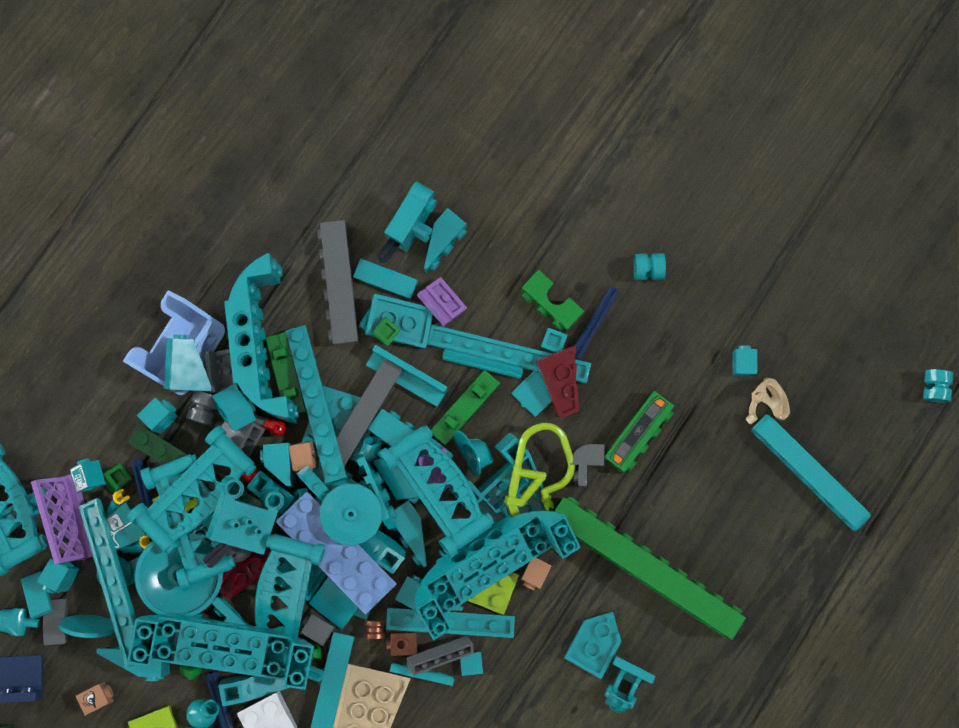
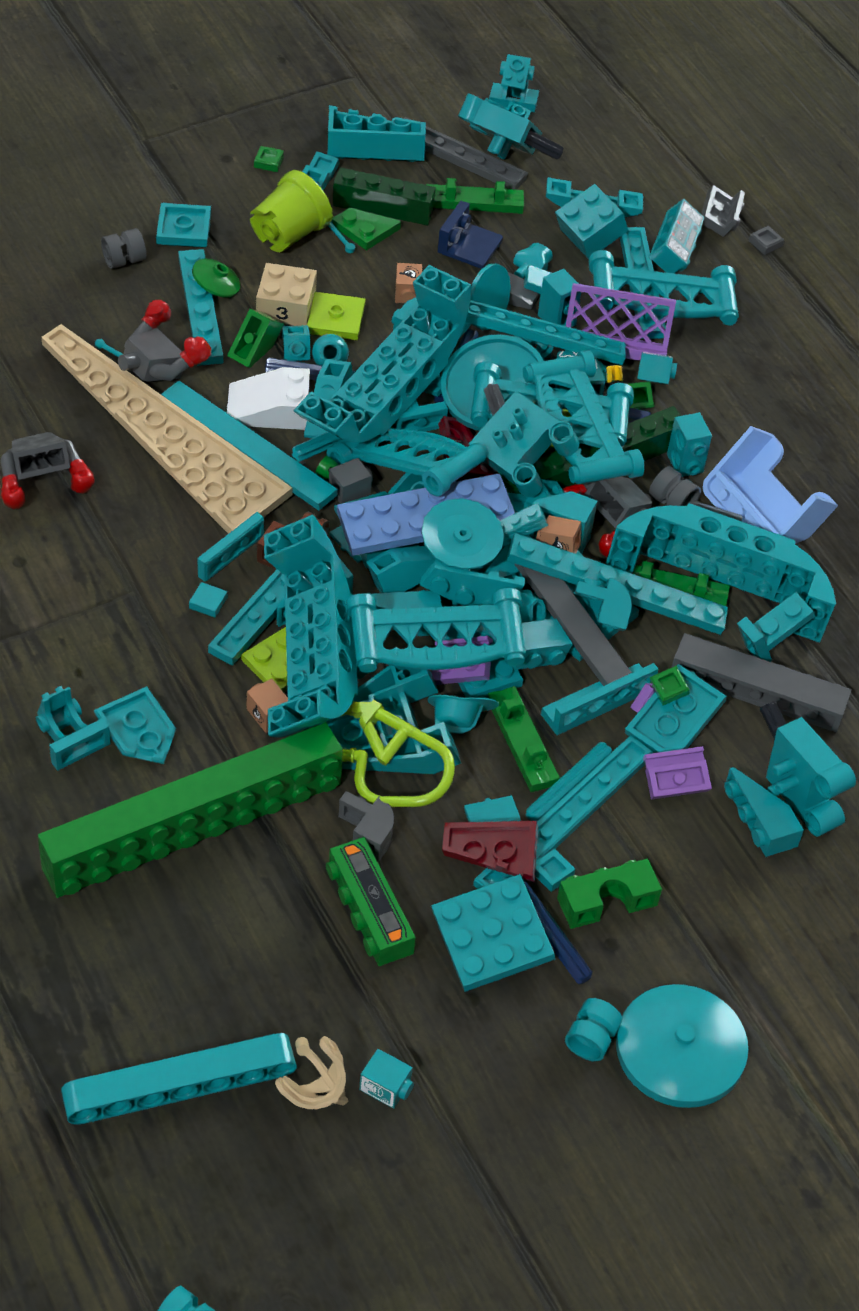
camera: 115 degrees right, 30 degrees down
slope [164,334,212,391] -> none
teal brick [212,385,256,432] -> none
teal tile [353,258,418,300] -> none
dark grey piece [407,636,474,676] -> none
none -> teal plate [431,874,555,992]
none -> teal brick [574,577,632,631]
none -> teal dish [616,984,748,1108]
none -> medium lavender tile [630,683,655,713]
none -> teal bracket [737,592,815,662]

